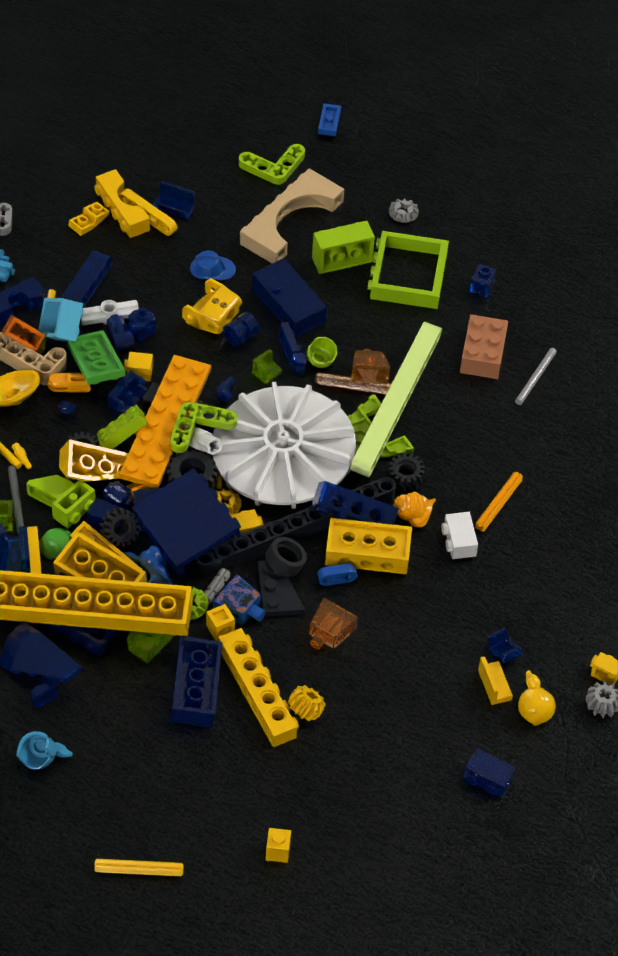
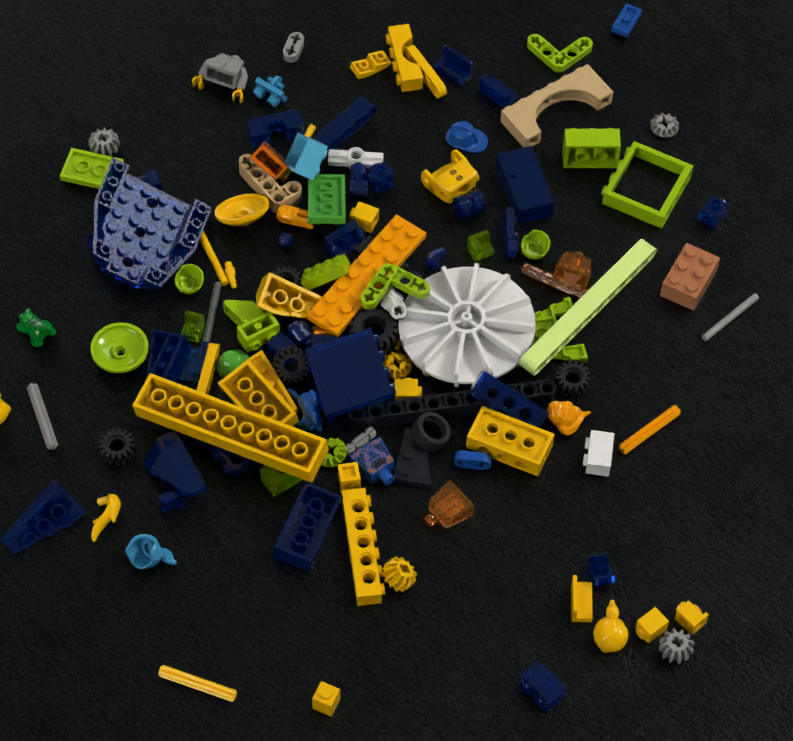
camera: 20 degrees right, 5 degrees up
none -> clear blue panel [479,75,519,108]
none -> yellow brick [635,607,669,644]

